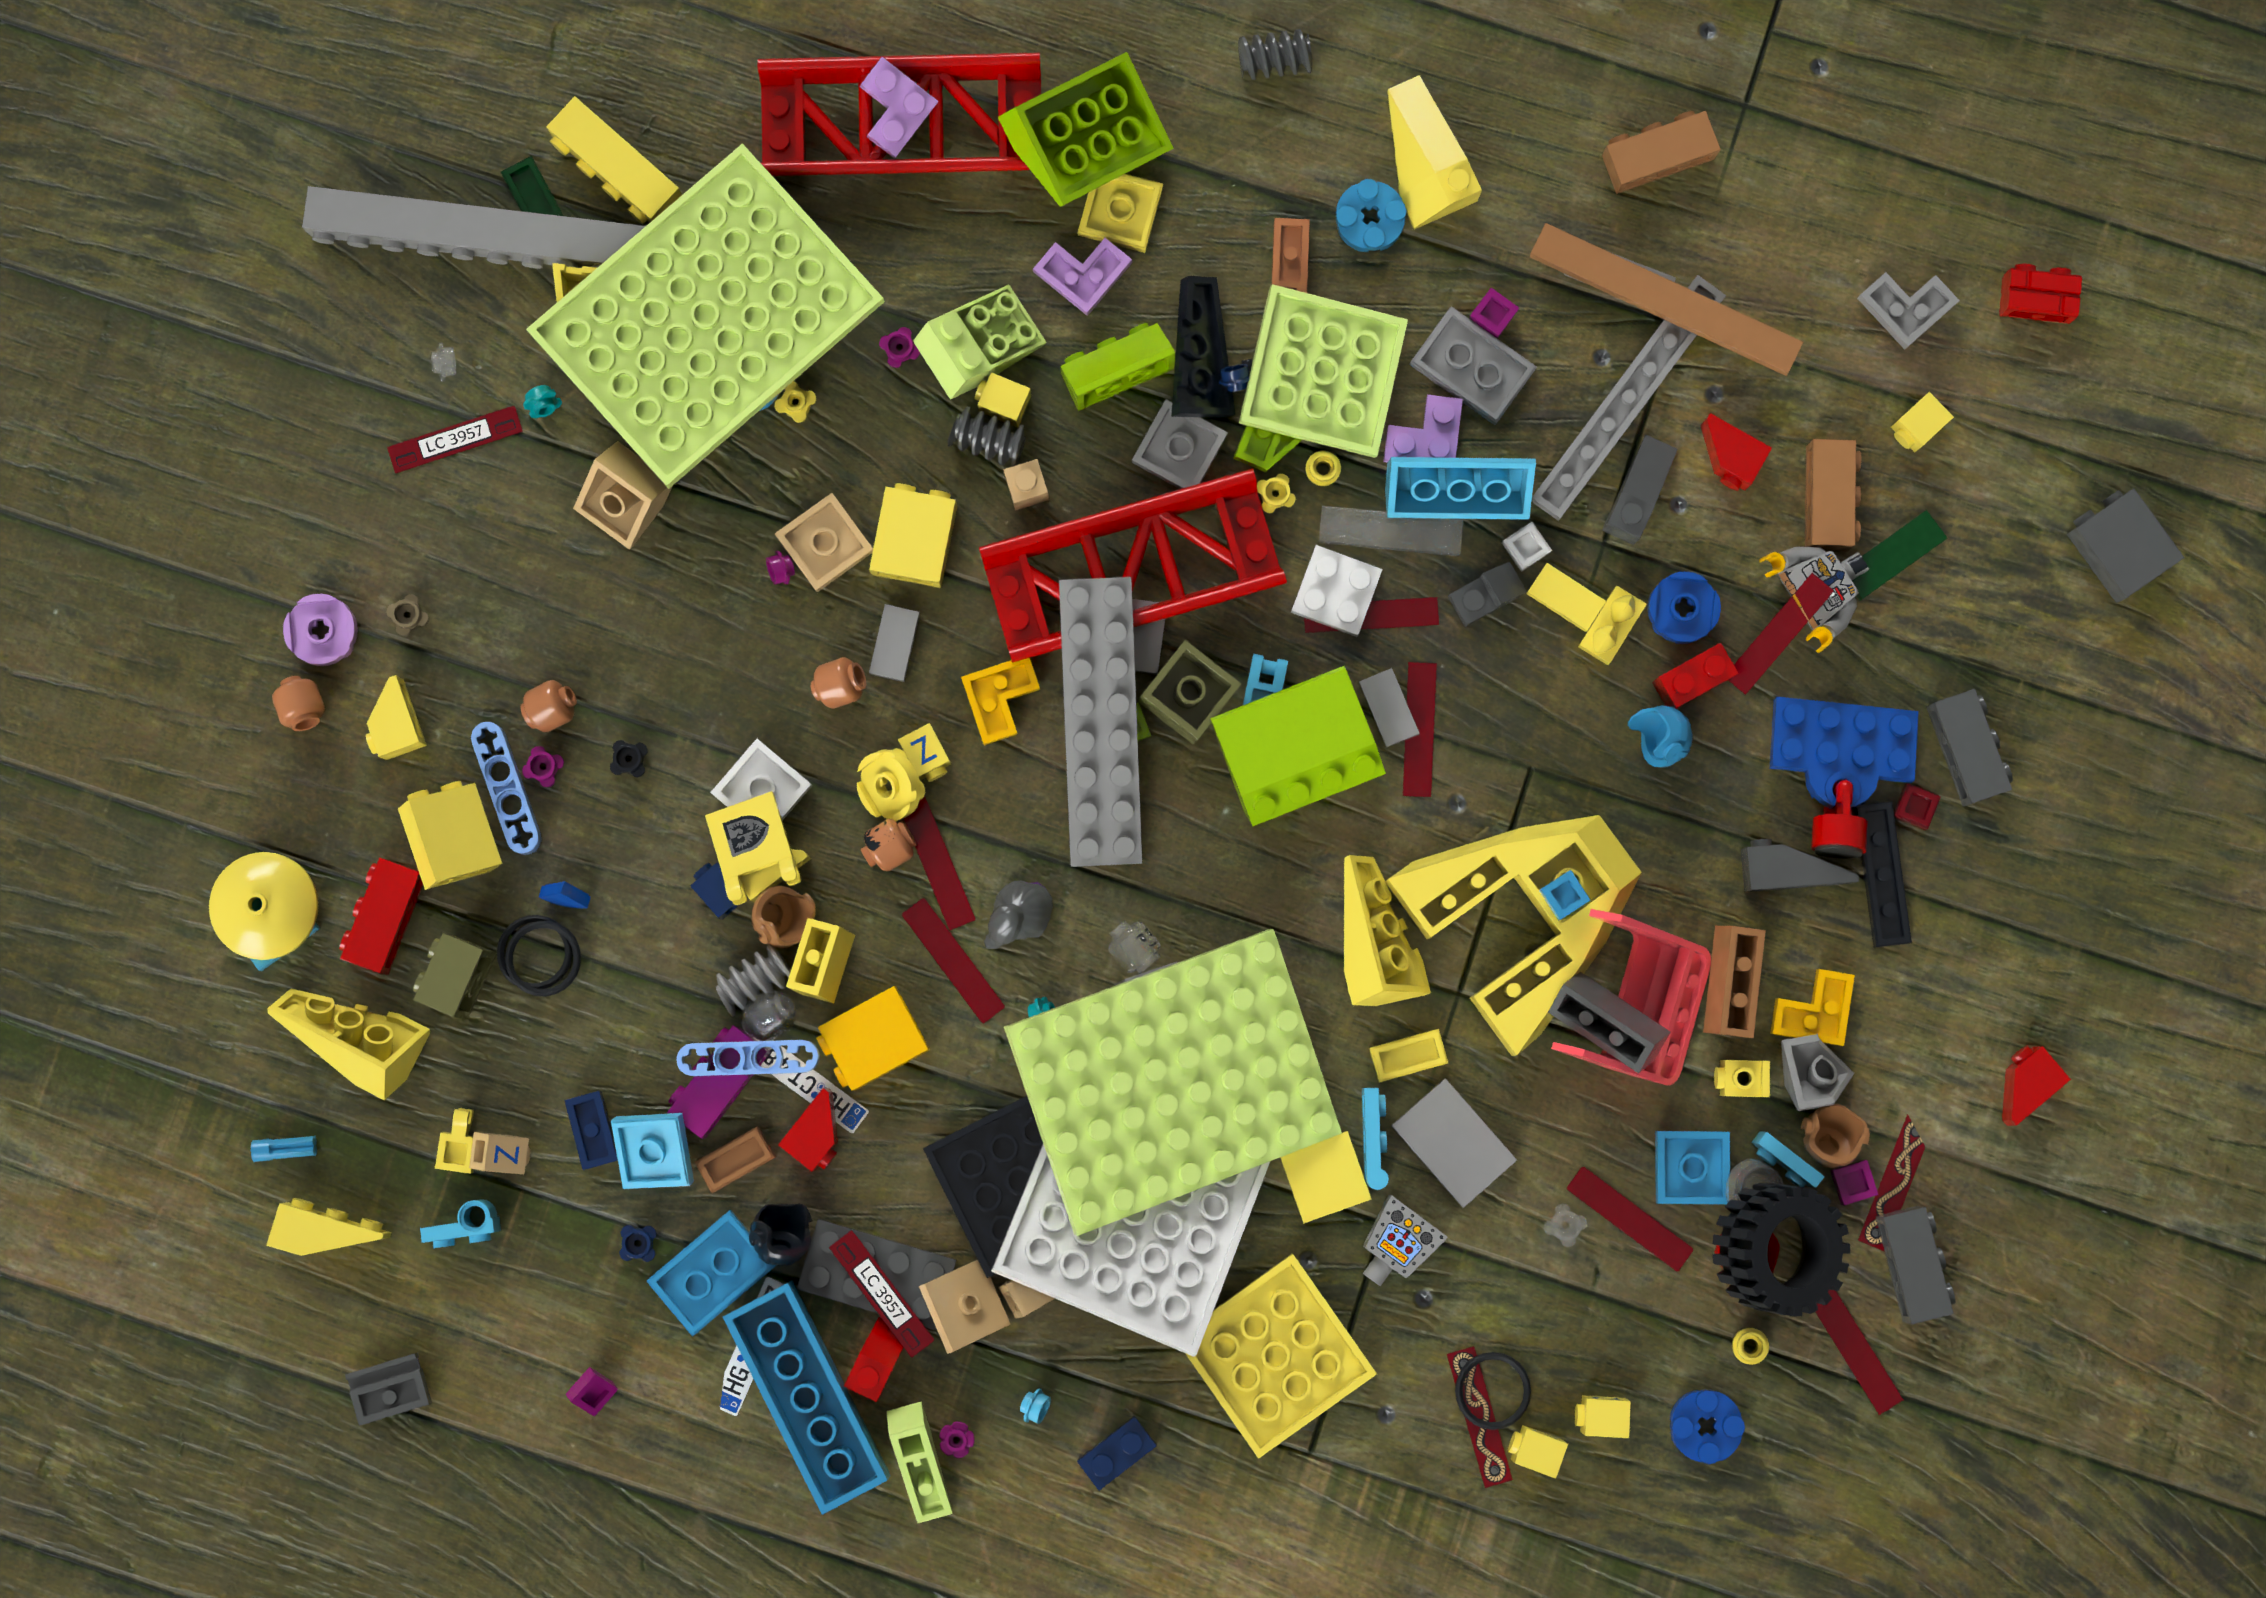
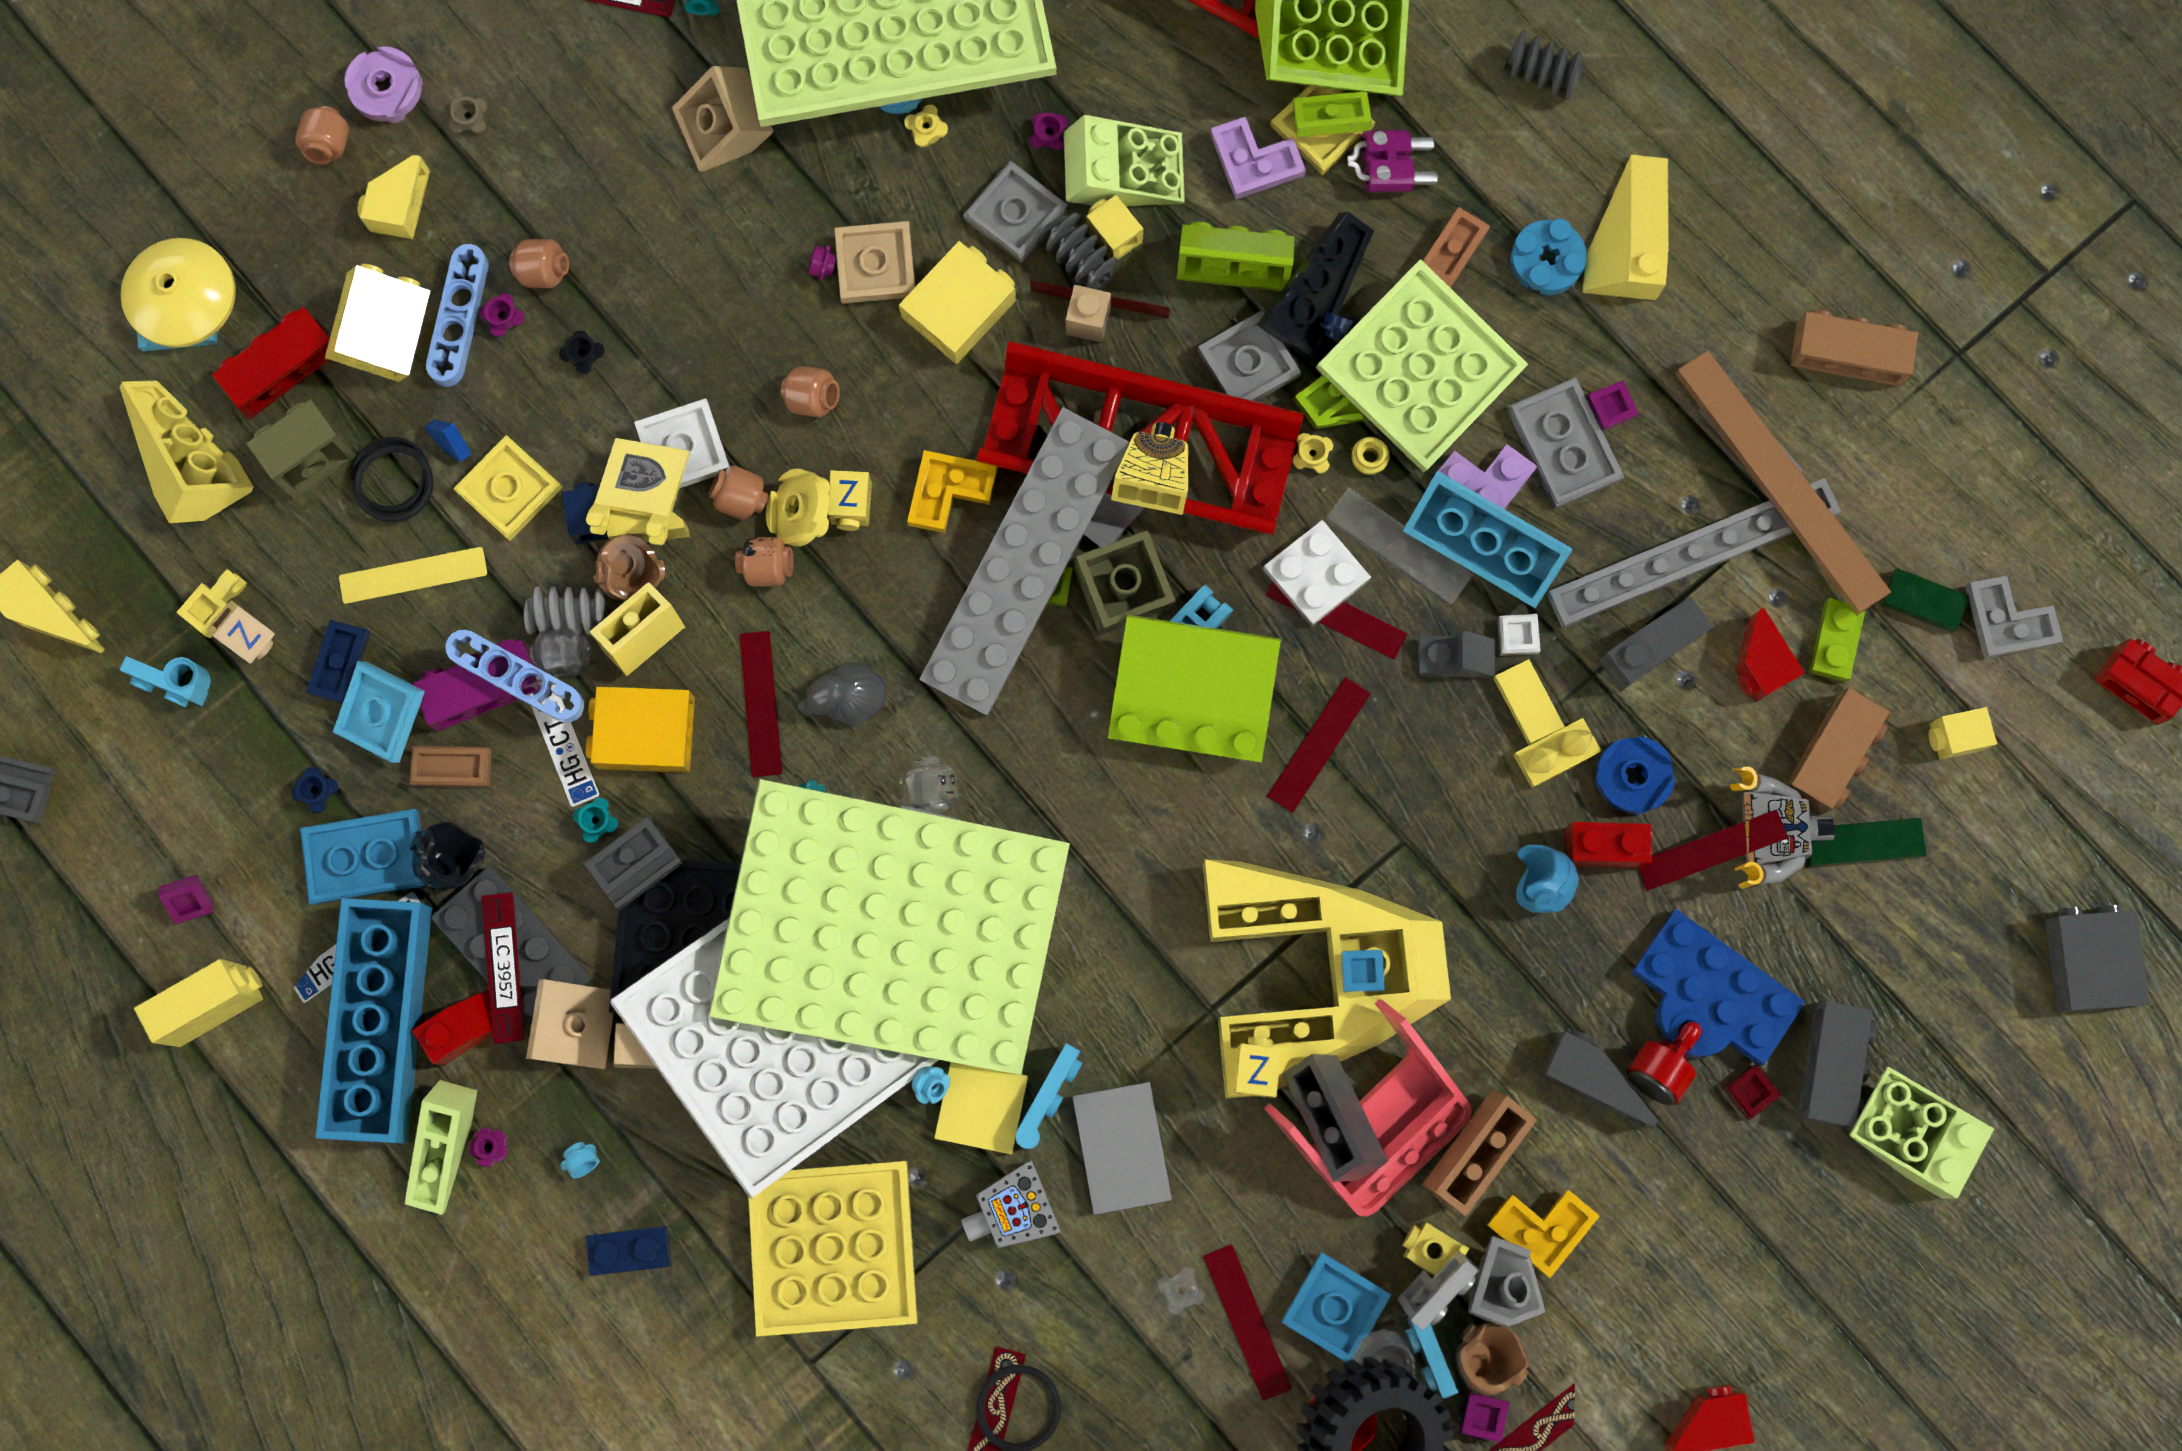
camera: 30 degrees right, 5 degrees down
dark azure piece [251,1136,317,1162] -> none
red slope [778,1087,838,1172] -> none
light grey tile [869,604,920,682] -> none
dark red sticker [903,795,976,931] -> none
light yellow wedge [1344,855,1431,1006] -> none
light grey tile [1359,668,1419,748] -> none
light yellow tile [1369,1029,1448,1083] -> none
black tile [1854,801,1912,948] -> none
none -> light yellow brick [134,959,263,1047]
none -> light yellow sticker [339,547,487,604]
none -> light yellow tile [453,435,563,541]
none -> teal plate [573,798,619,843]
none -> dark grey plate [584,816,683,911]
none -> nougat head [708,465,768,521]
none -> medium azure plate [912,1066,950,1104]
none -> light grey tile [963,160,1068,264]
none -> dark red sticker [1030,280,1170,318]
none -> light yellow torso [1111,422,1188,515]
none -> light yellow brick [1233,1037,1281,1098]
none -> lime plate [1293,91,1372,137]
none -> magenta piece [1347,130,1437,193]
none -> light grey plate [1397,1250,1479,1331]
none -> lime plate [1809,598,1866,683]
none -> yellowish green slope [1849,1067,1994,1199]
none -> dark green tile [1881,568,1969,633]

